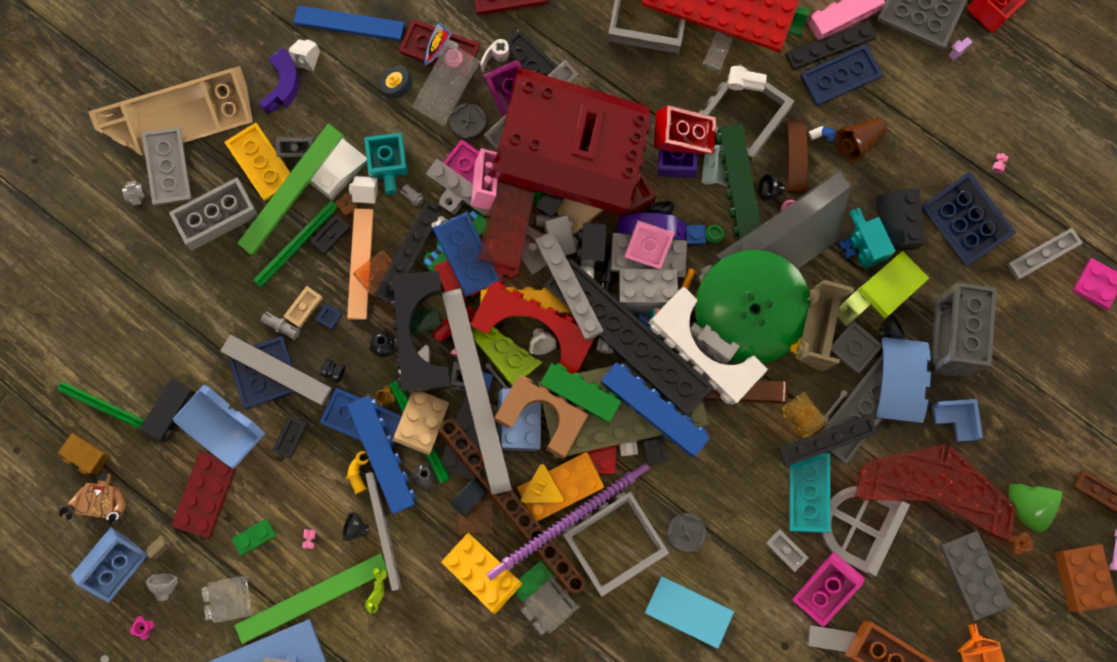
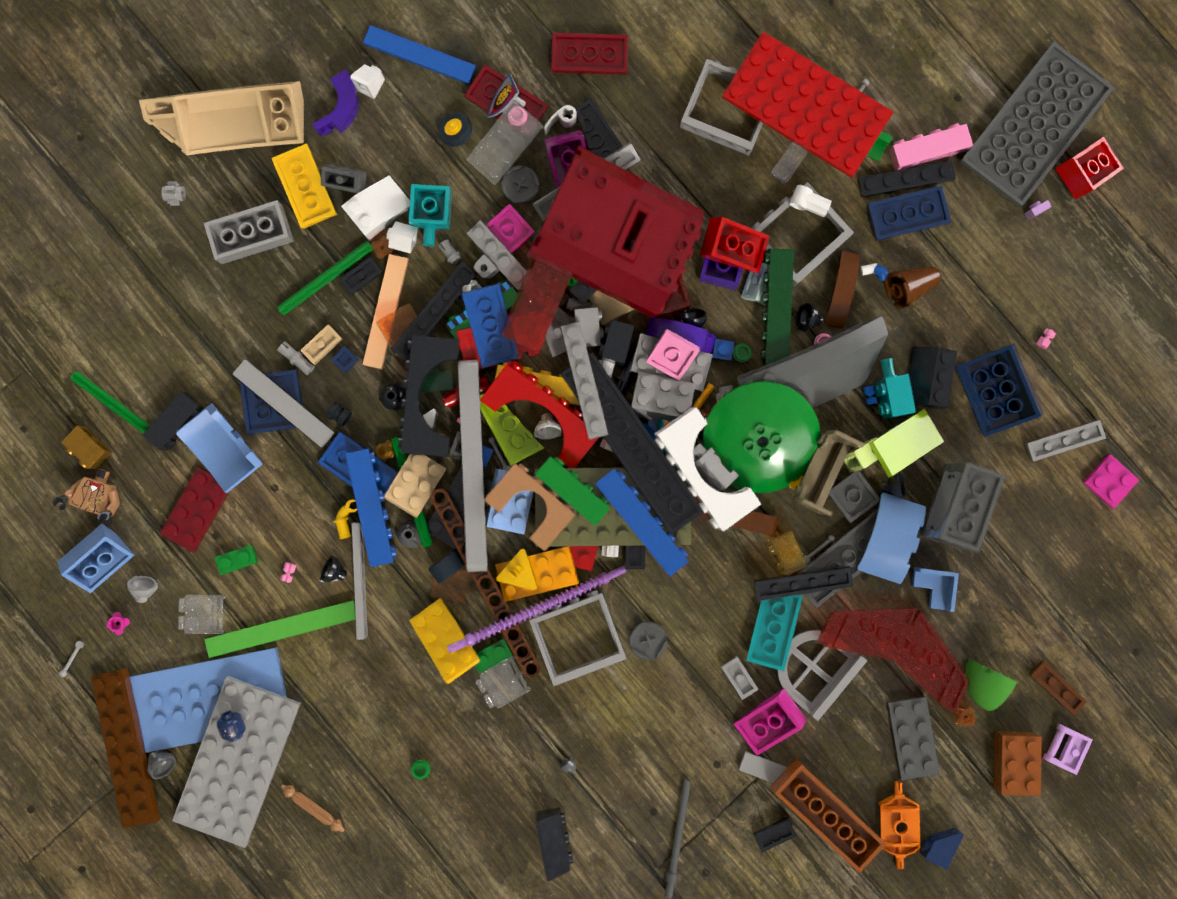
camera: 15 degrees right, 10 degrees up
light grey plate [142,127,192,206] -> none
dark tan slope [147,535,171,559] -> none
bright green tile [238,124,344,255] -> none
black plate [272,415,308,459] -> none
lime arm [365,568,387,614] -> none
bright pink brick [471,148,497,210] -> none
medium azure tile [645,576,734,649] -> none

